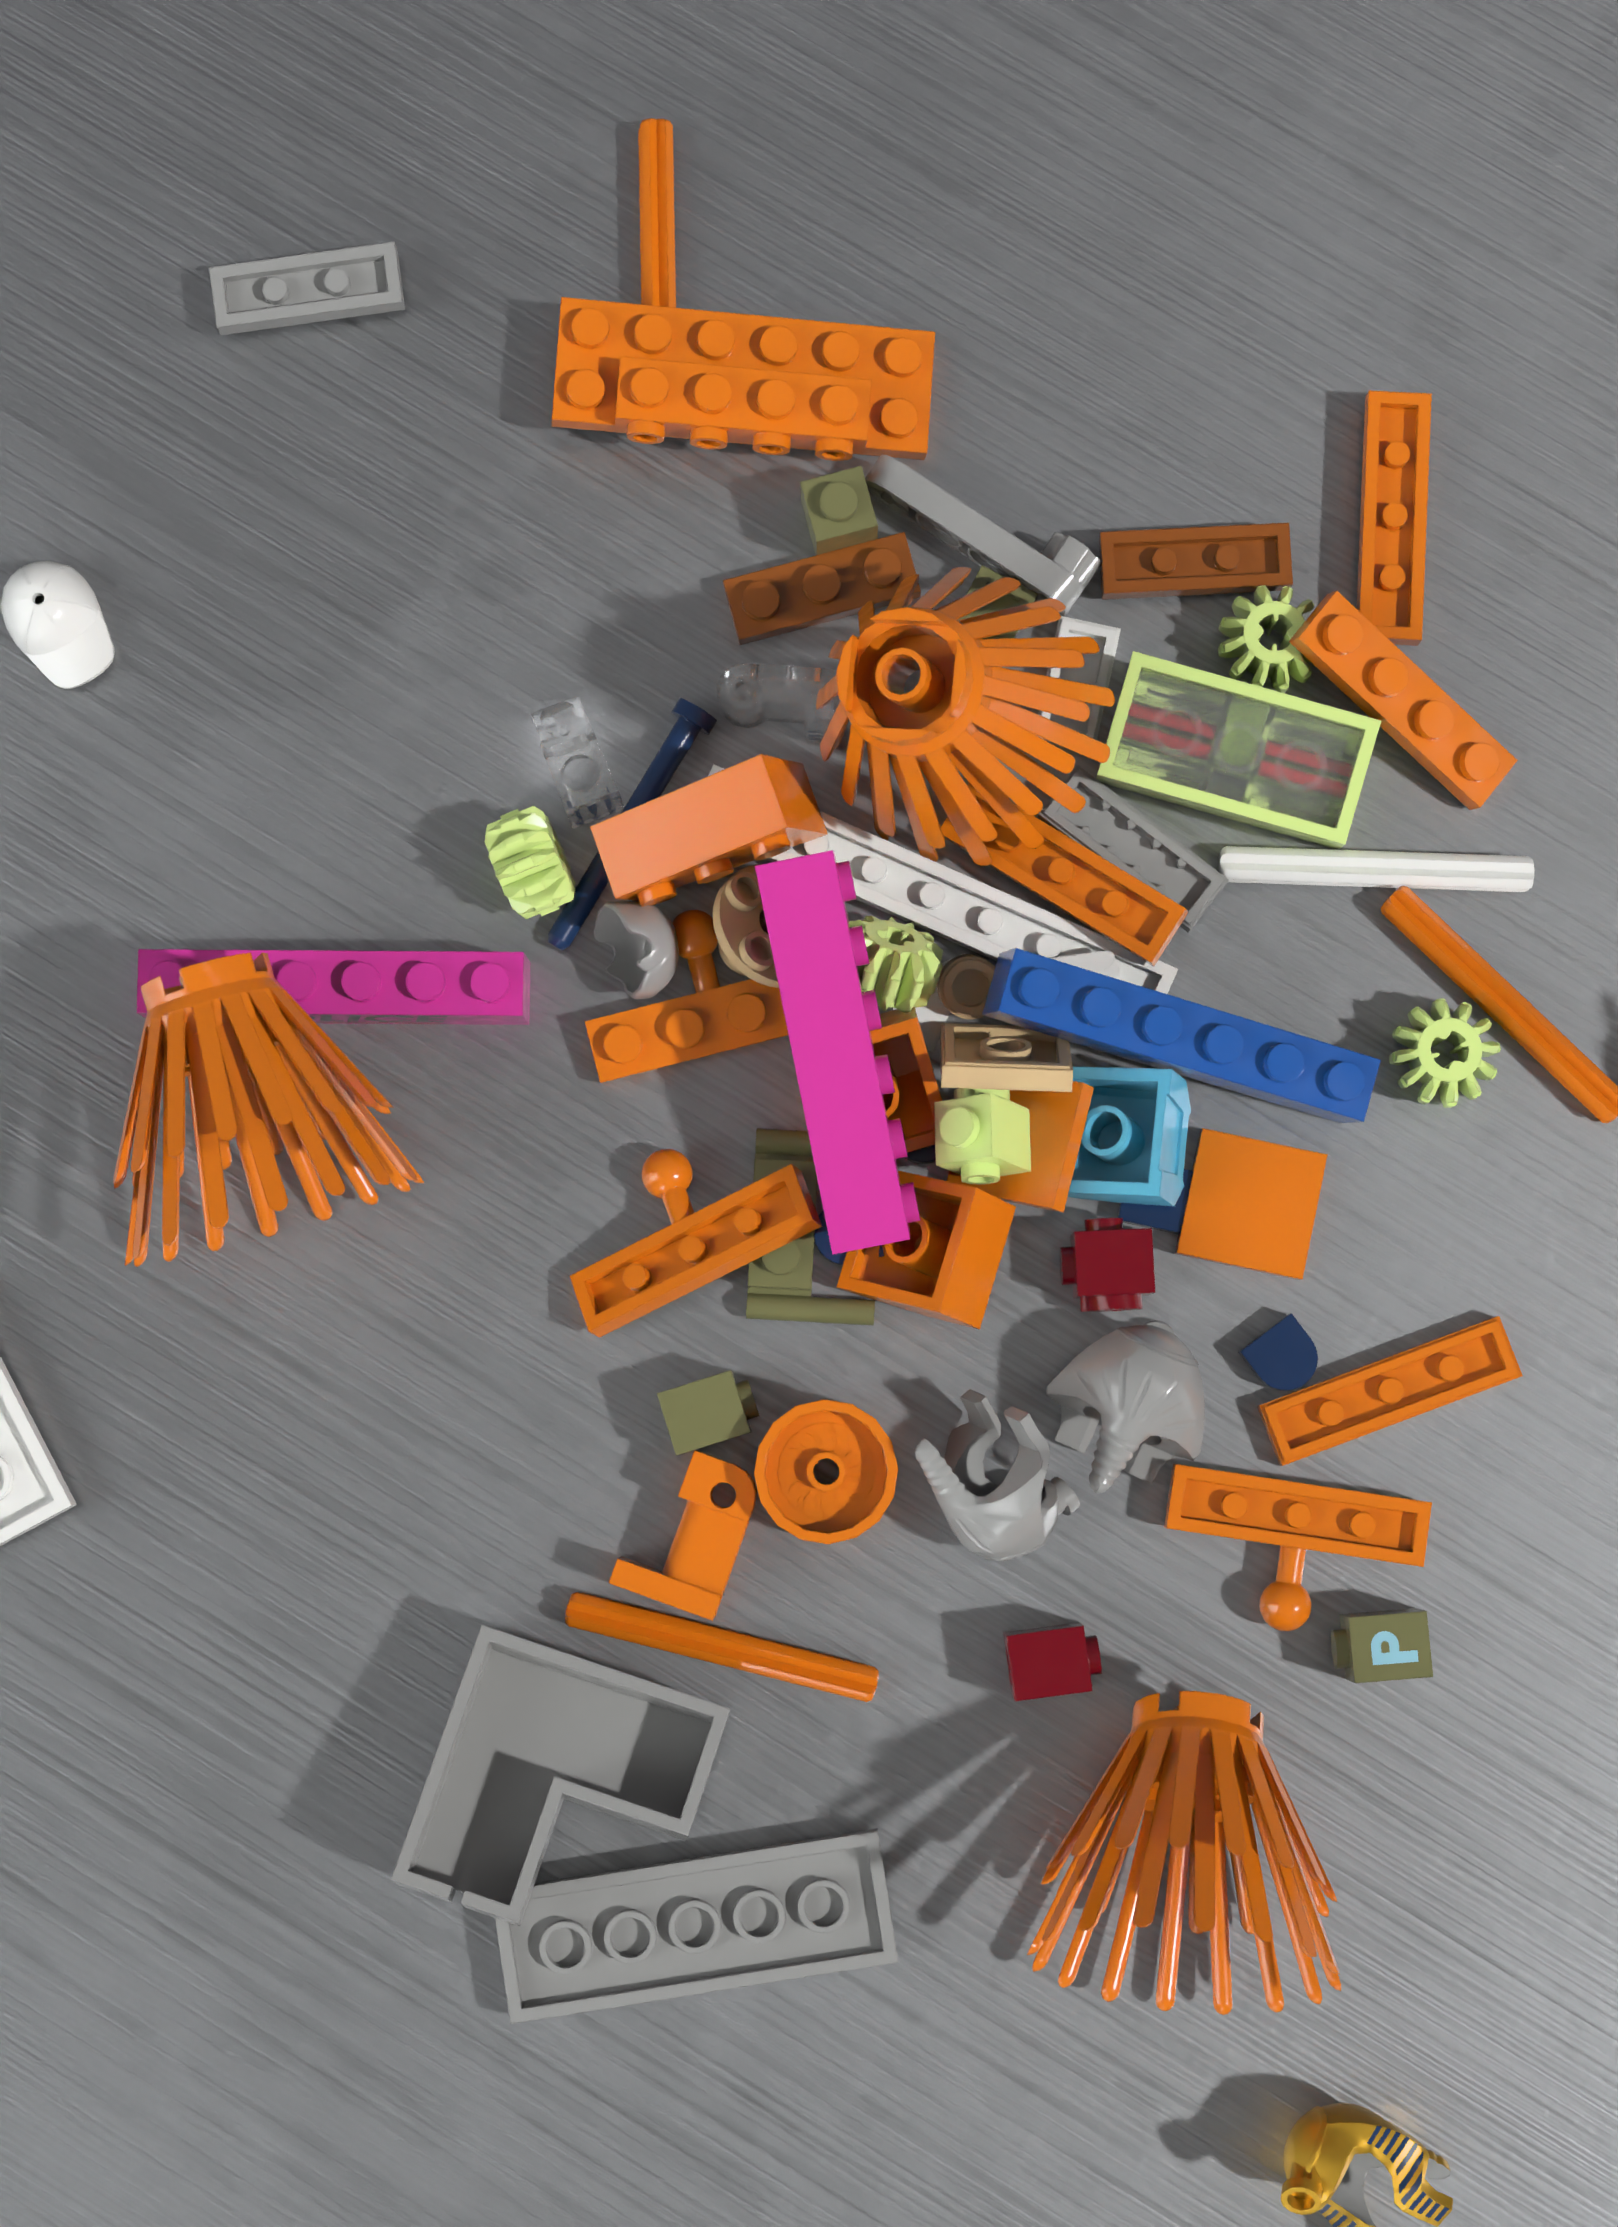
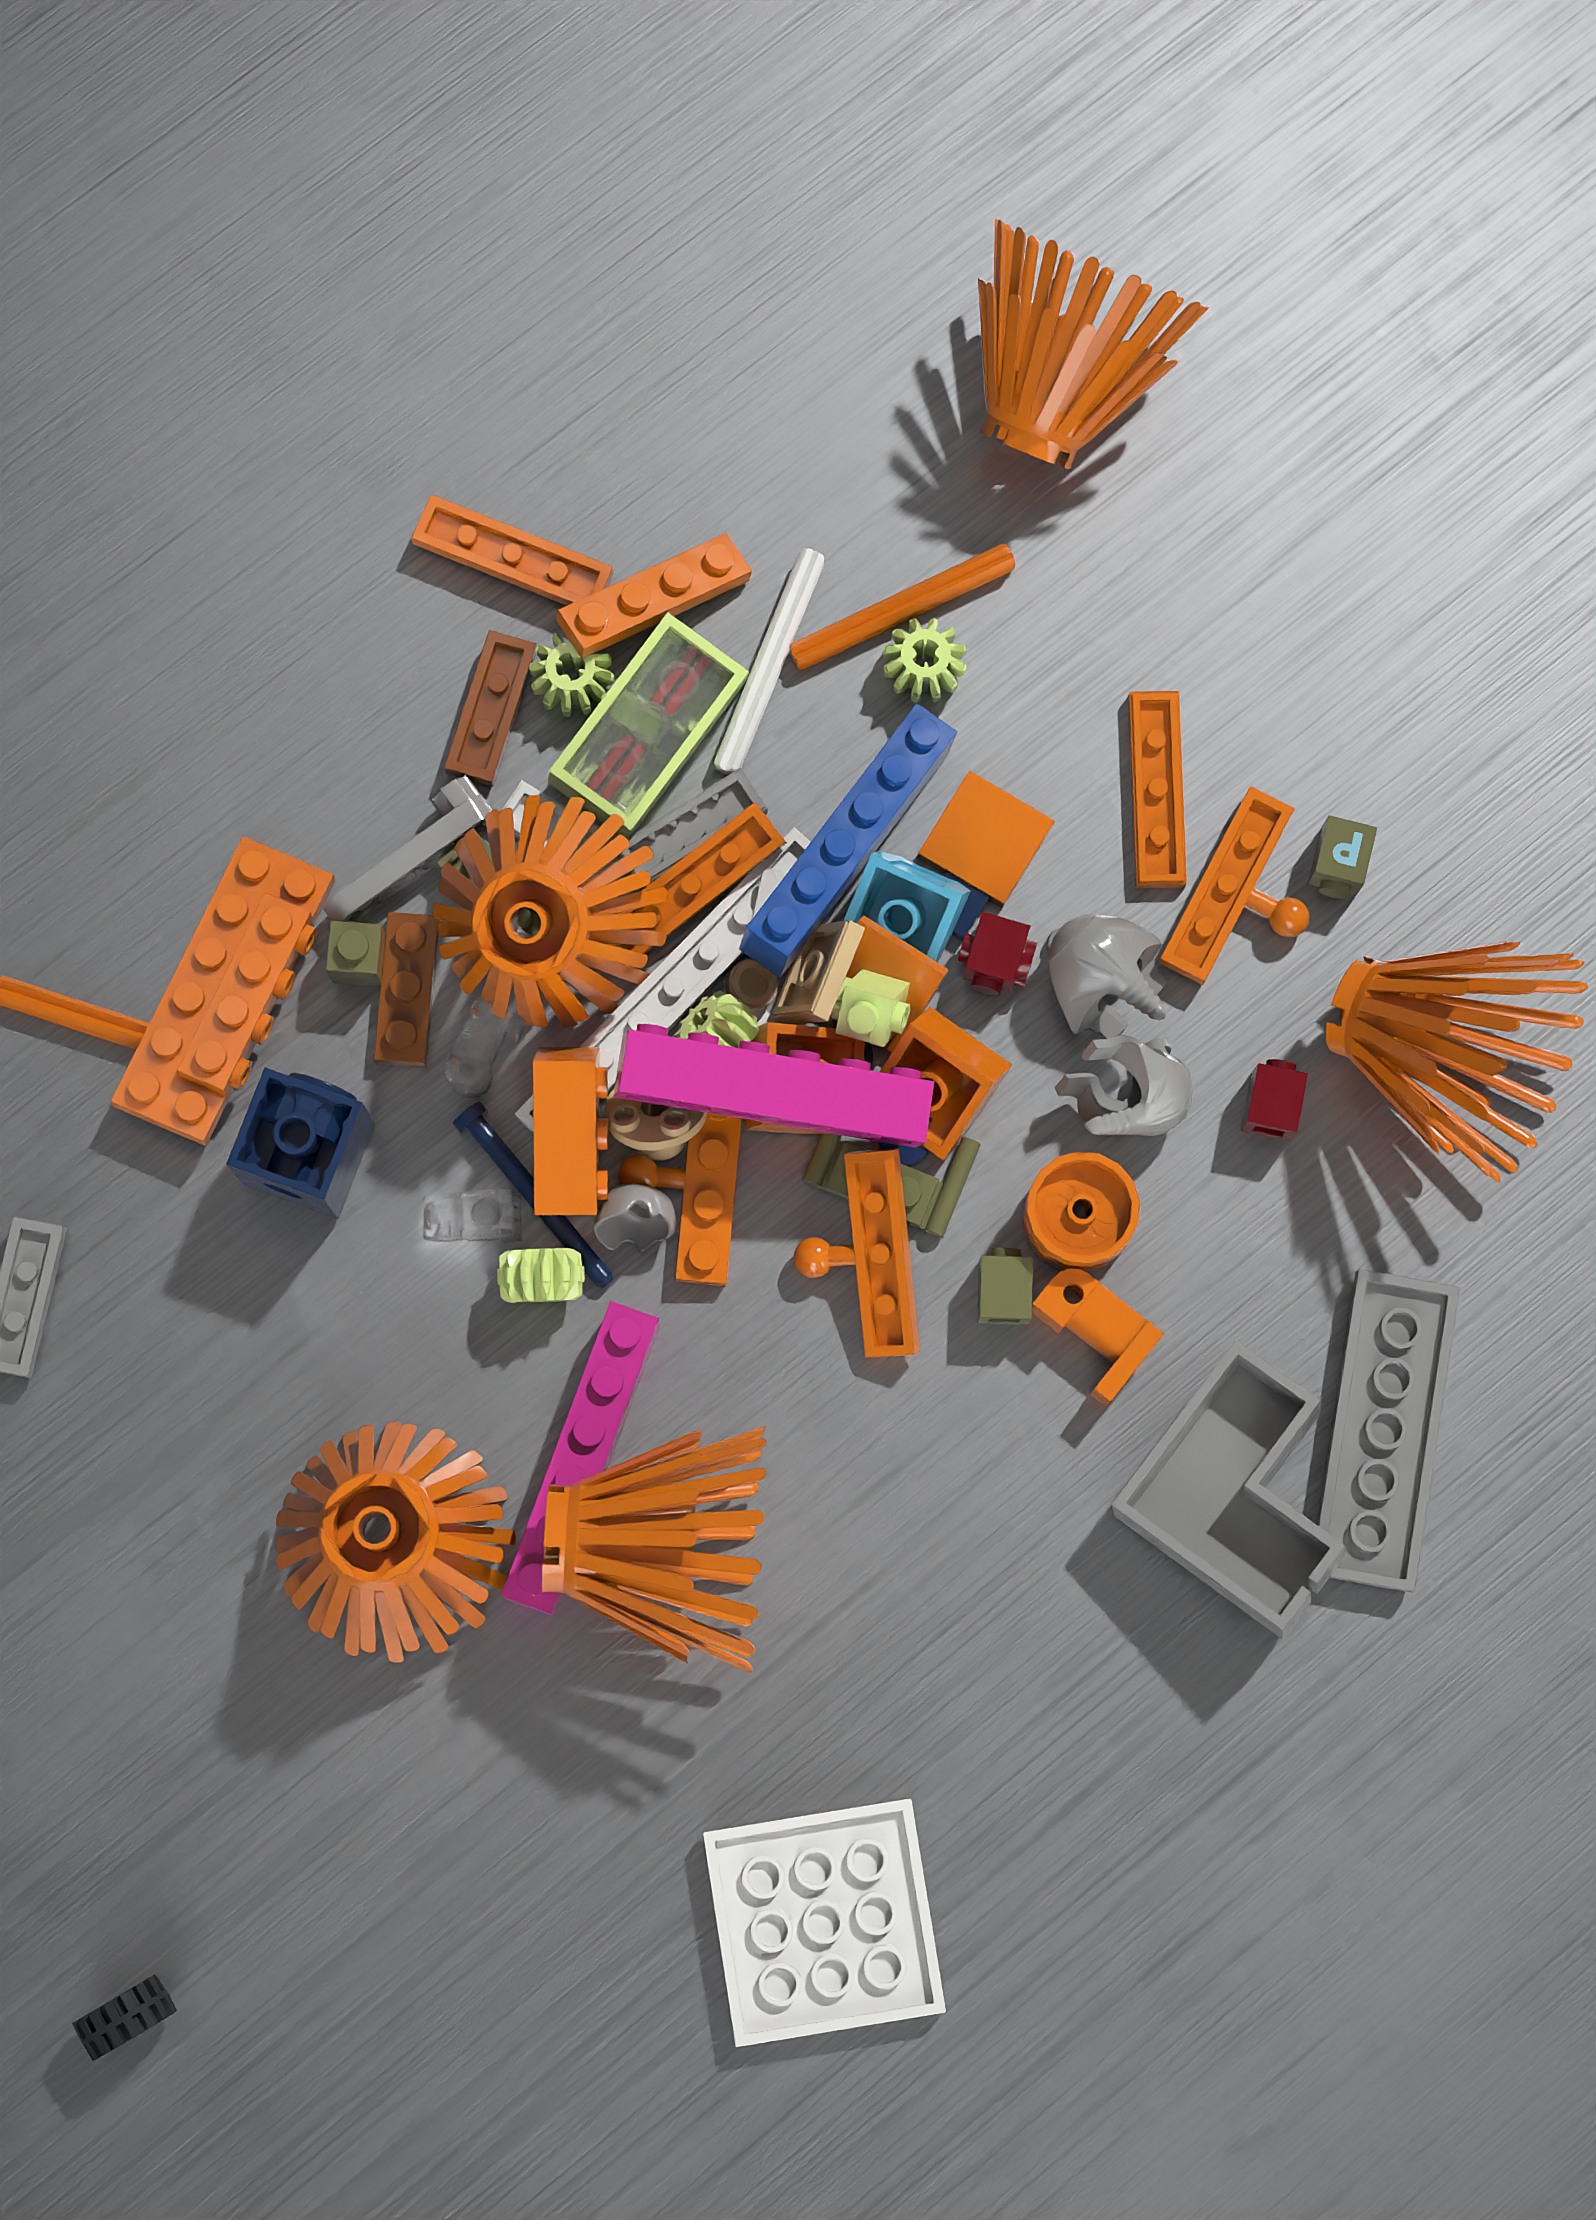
camera: 80 degrees left, 5 degrees down
white cap [0,560,115,689] -> none
orange axle [565,1592,879,1702] -> none
dark blue tile [1238,1313,1318,1391] -> none
none -> dark blue brick [226,1067,375,1219]
none -> orange plant [276,1422,516,1663]

